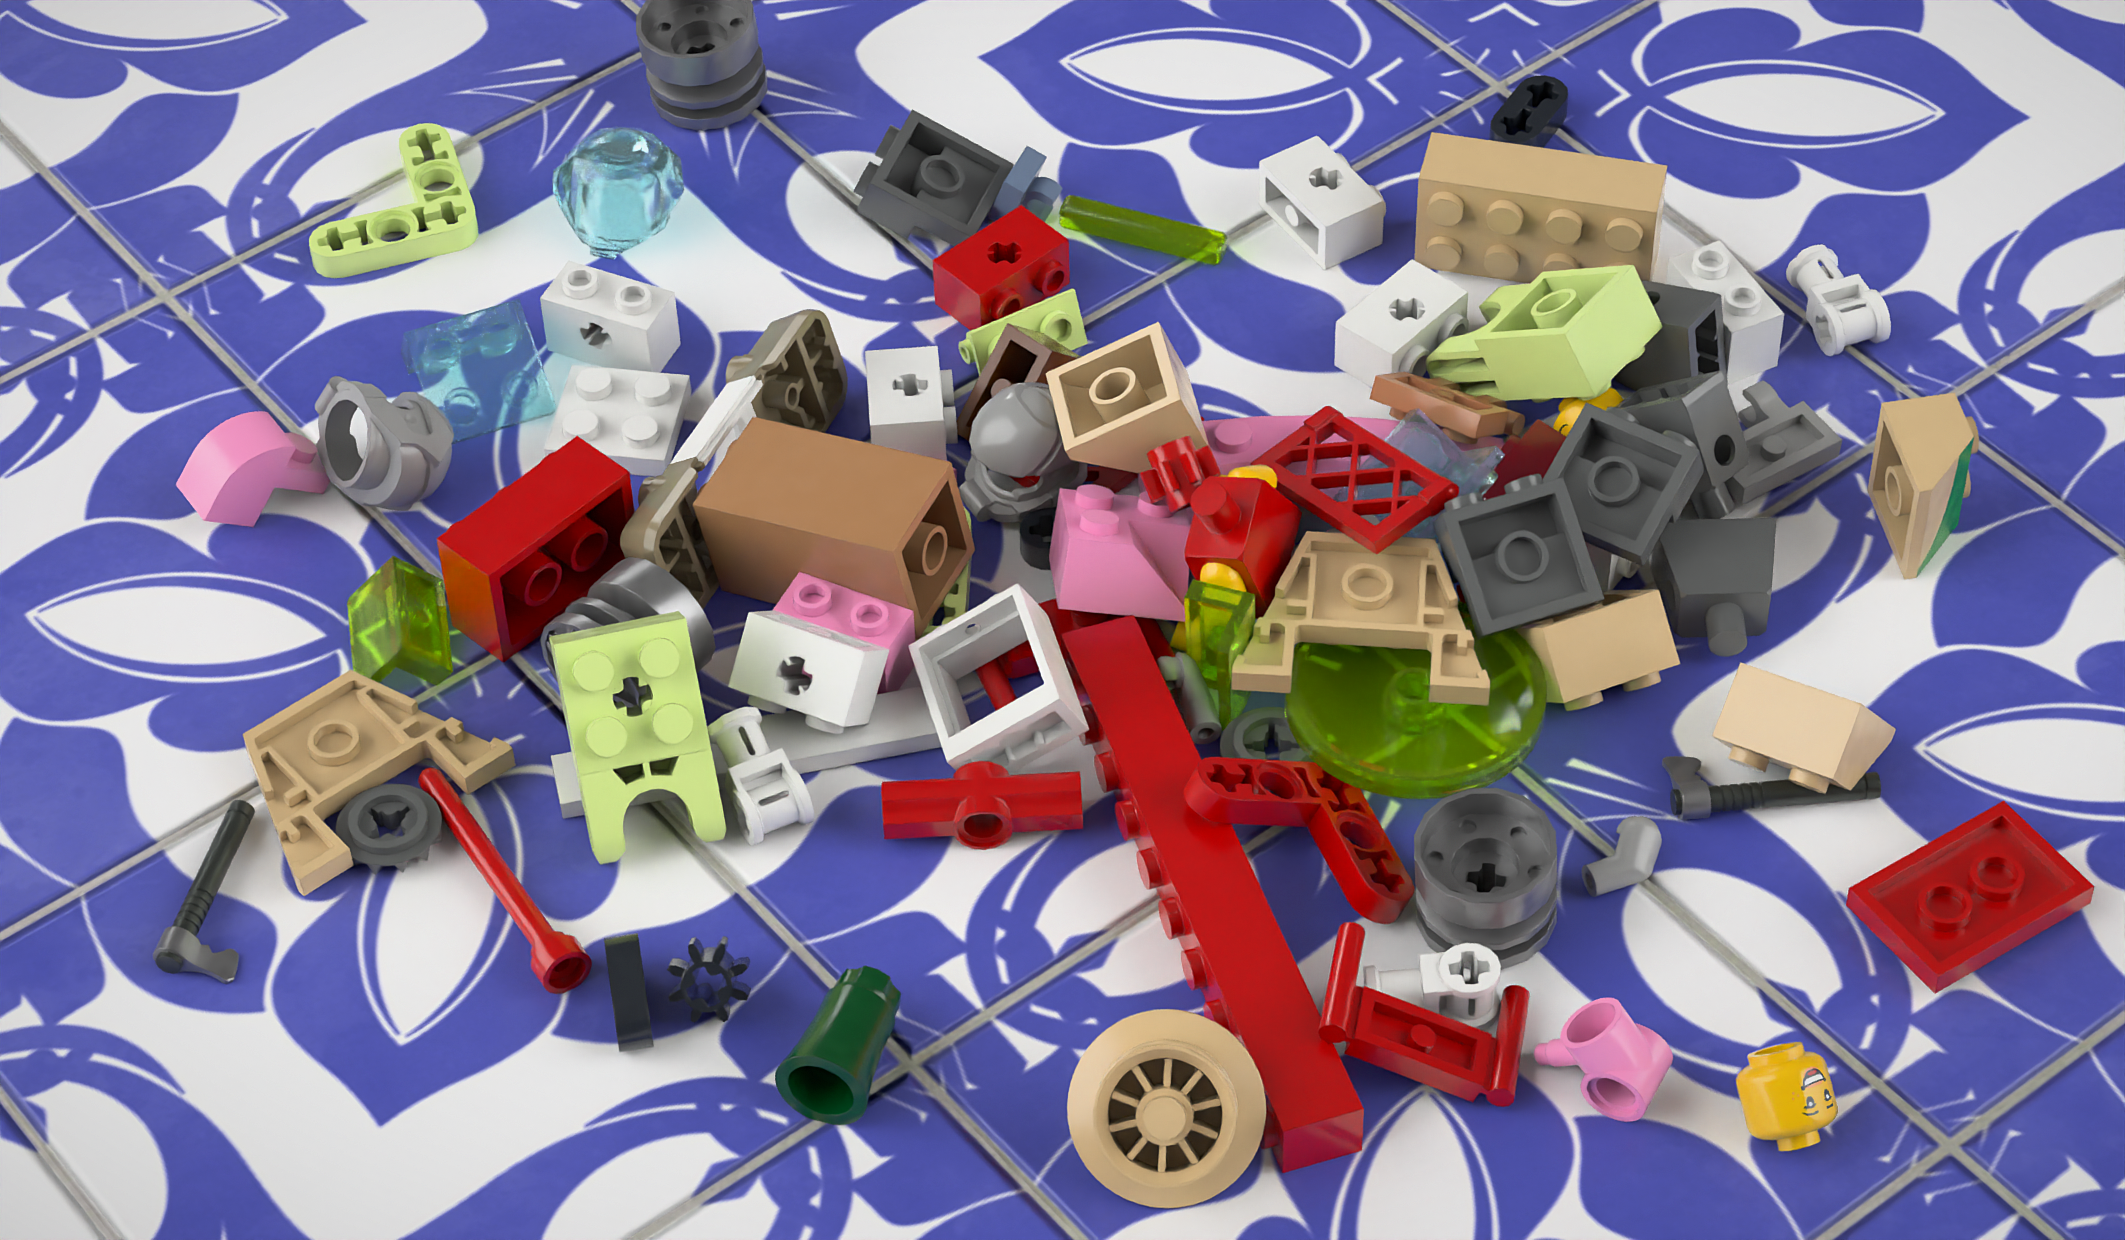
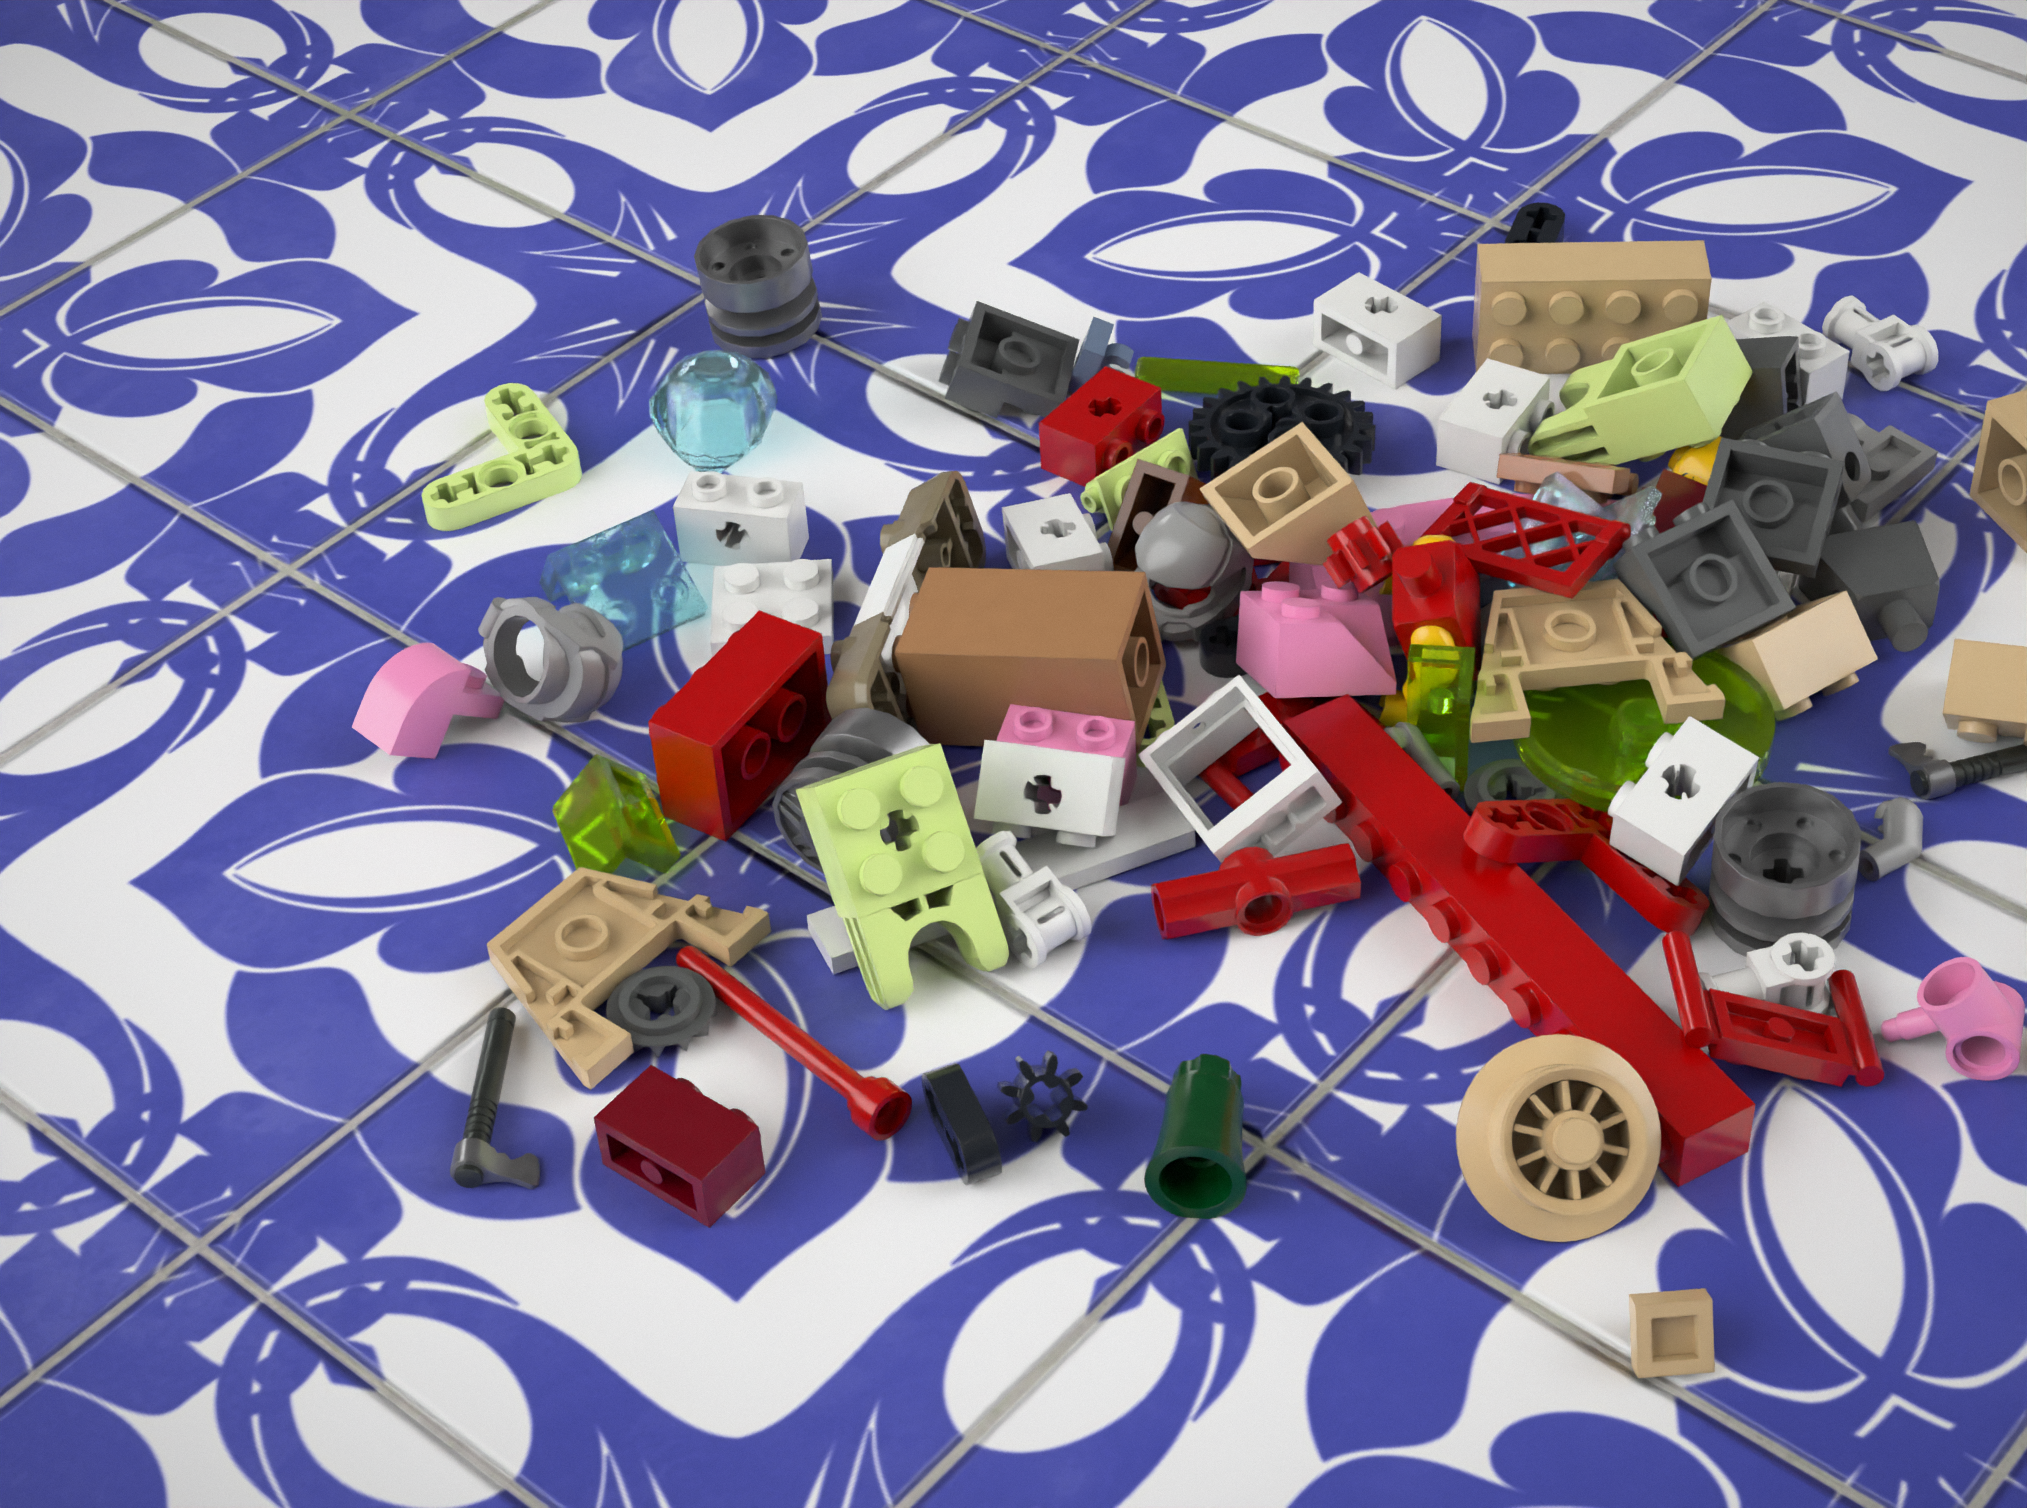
camera: 10 degrees left, 5 degrees down
none -> dark red brick [593,1065,766,1228]
none -> black gear [1189,376,1376,481]
none -> white brick [1608,716,1759,886]

